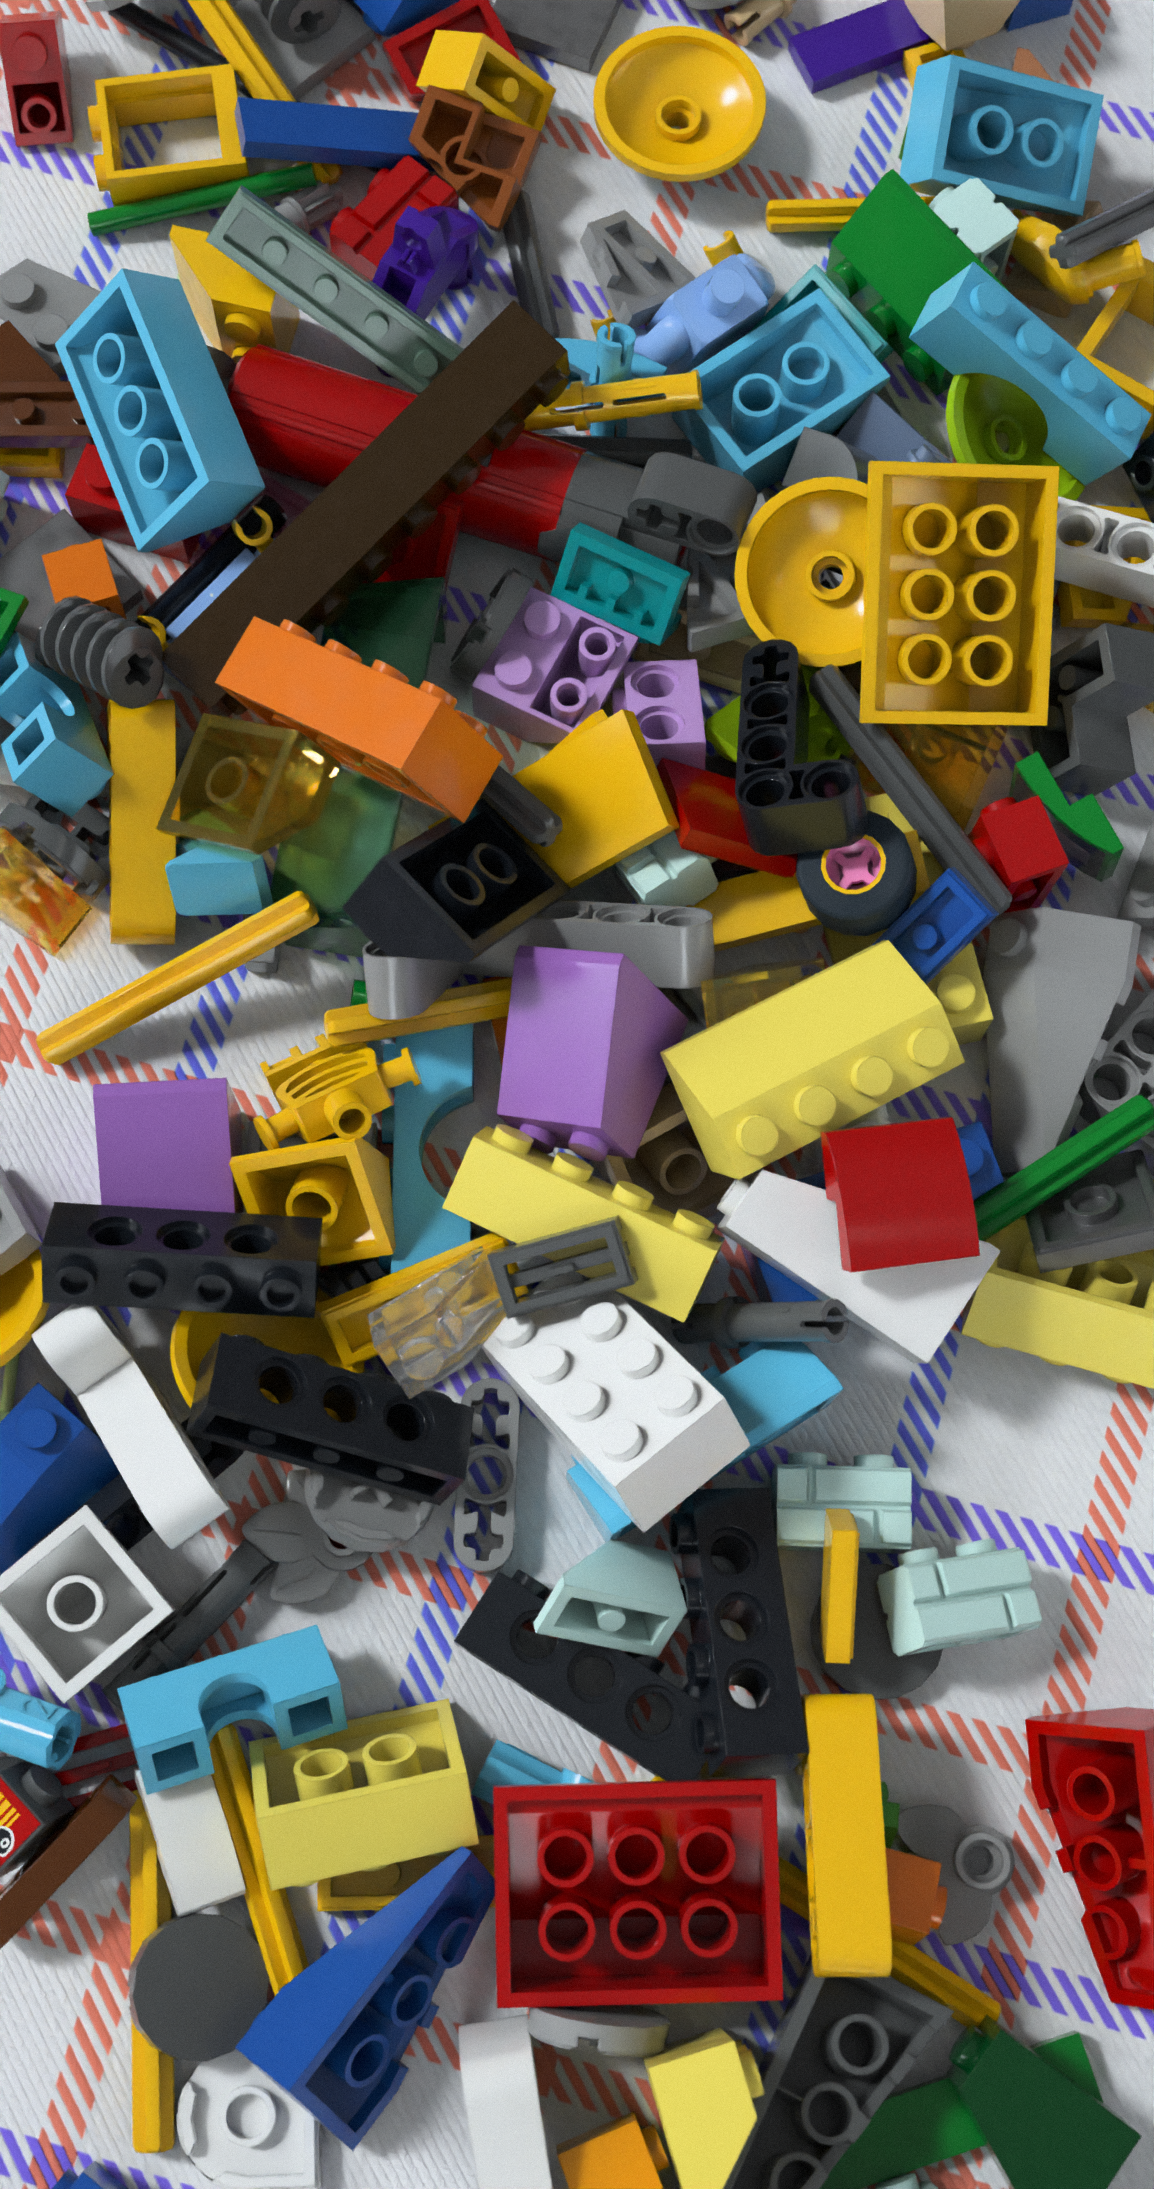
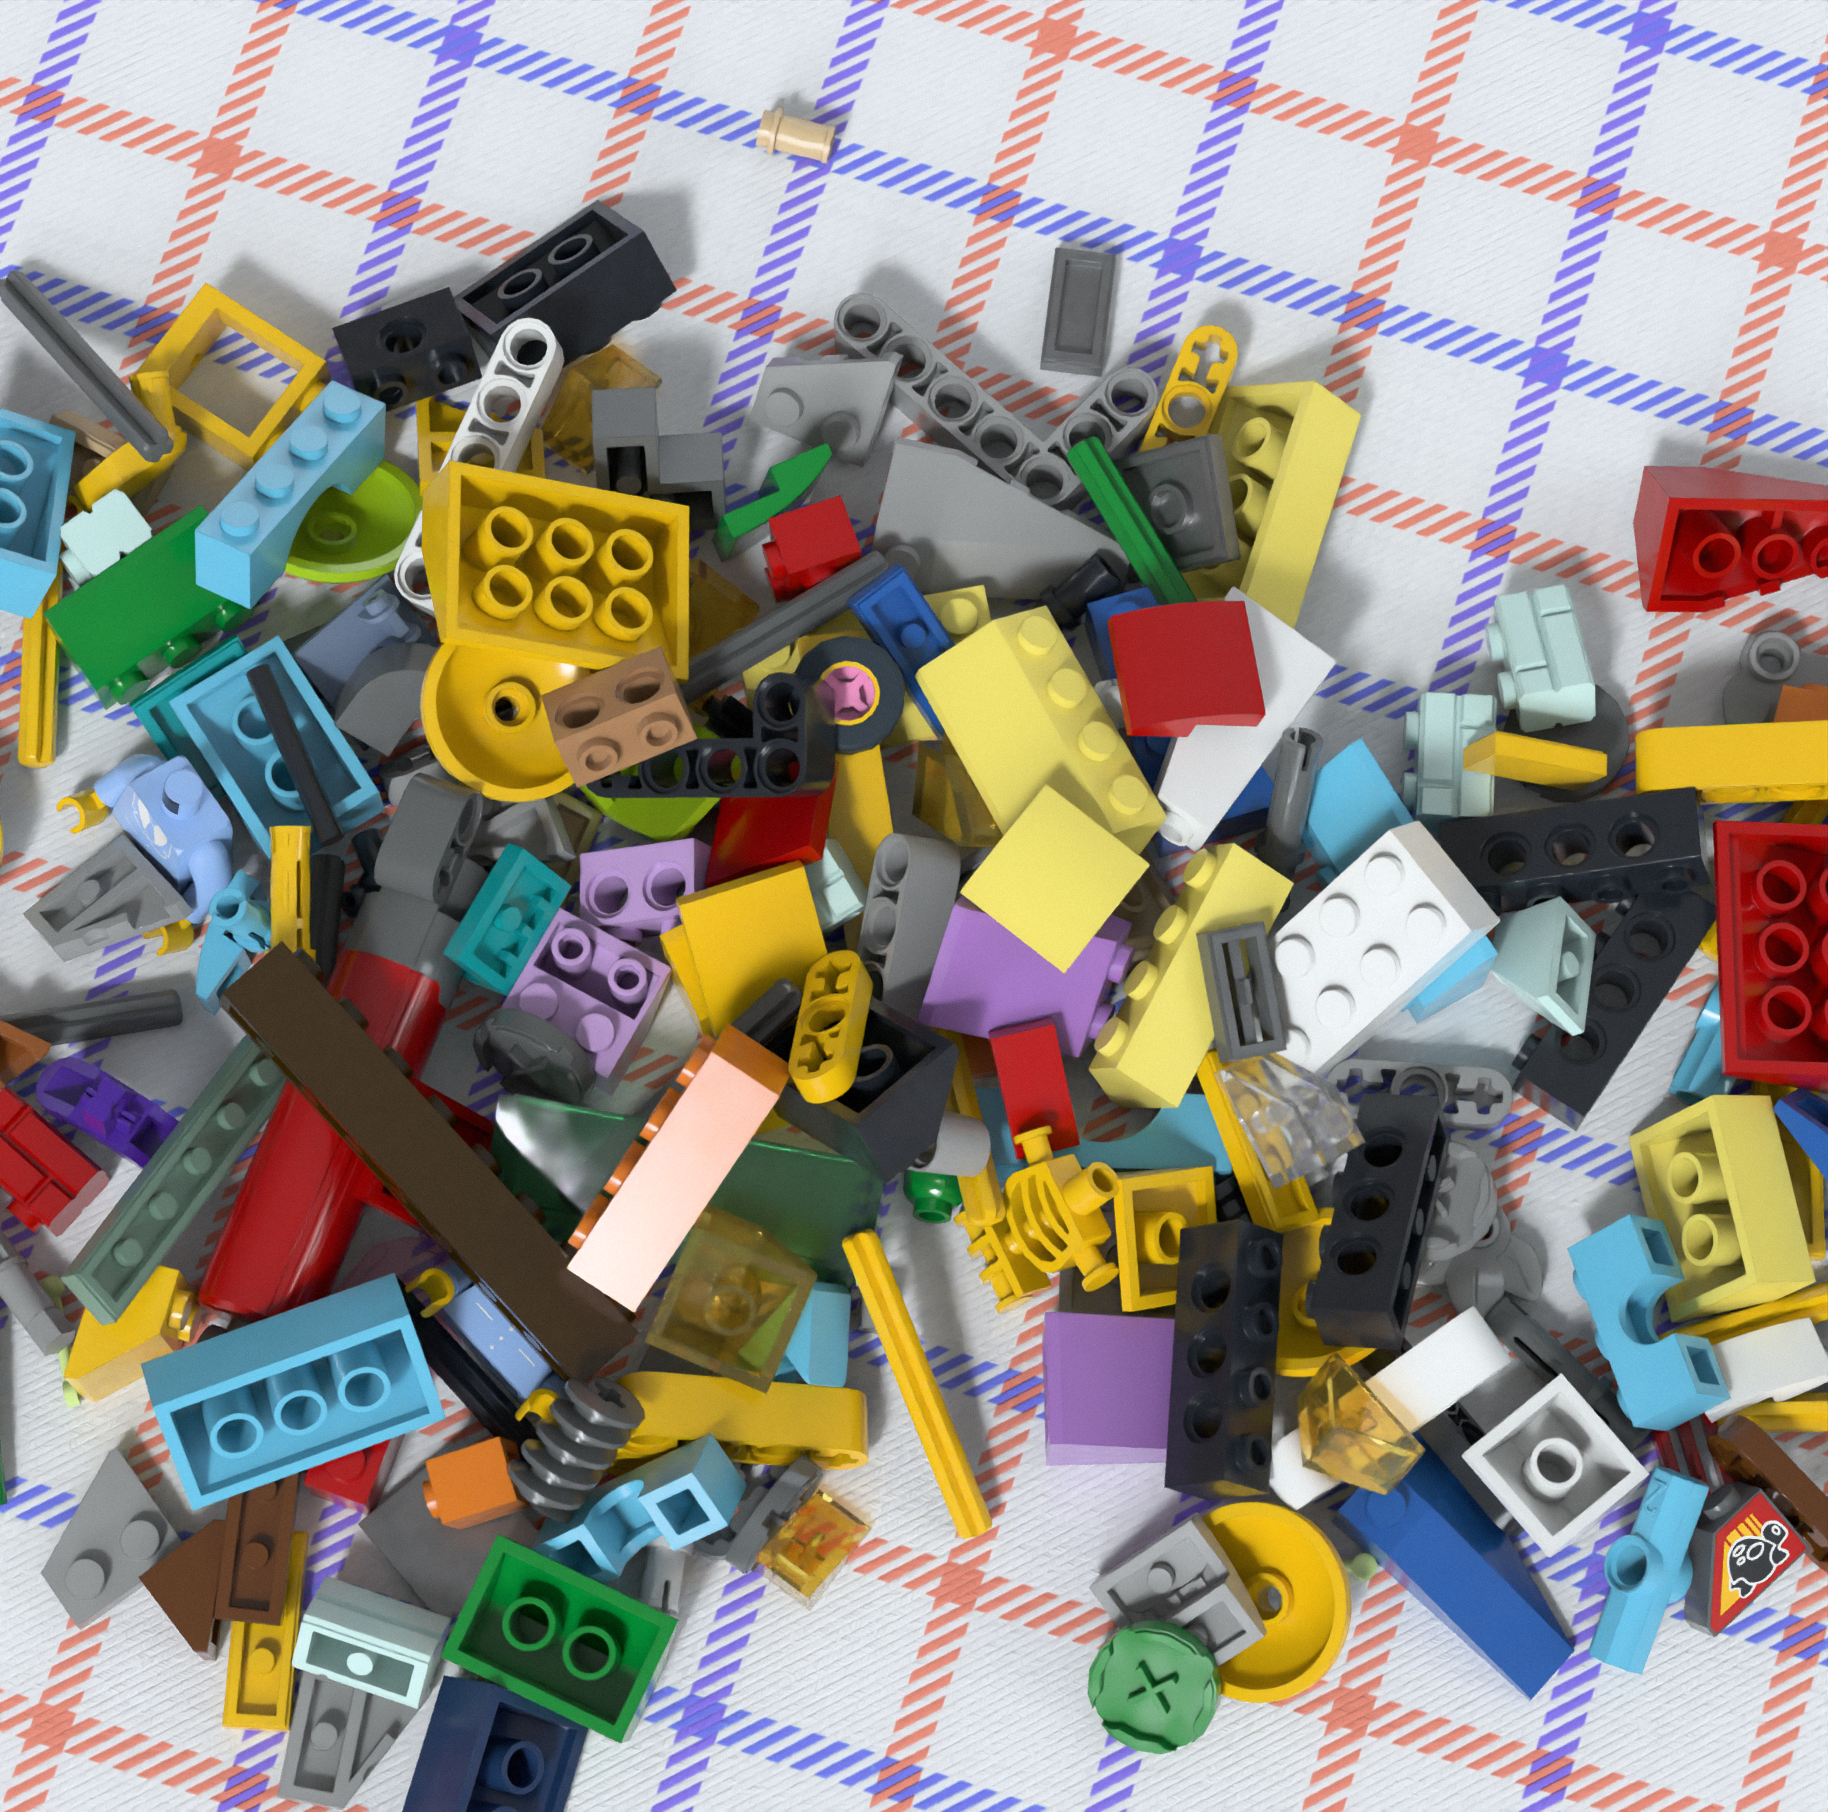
camera: 85 degrees left, 0 degrees up
none -> black bar [245,664,345,846]
none -> medium nougat brick [541,646,698,788]
none -> yellow beam [788,950,873,1104]
none -> light yellow slope [960,784,1150,974]
none -> red tile [988,1017,1080,1160]
none -> black pin [1030,553,1122,632]
none -> clear yellow slope [1297,1353,1426,1495]

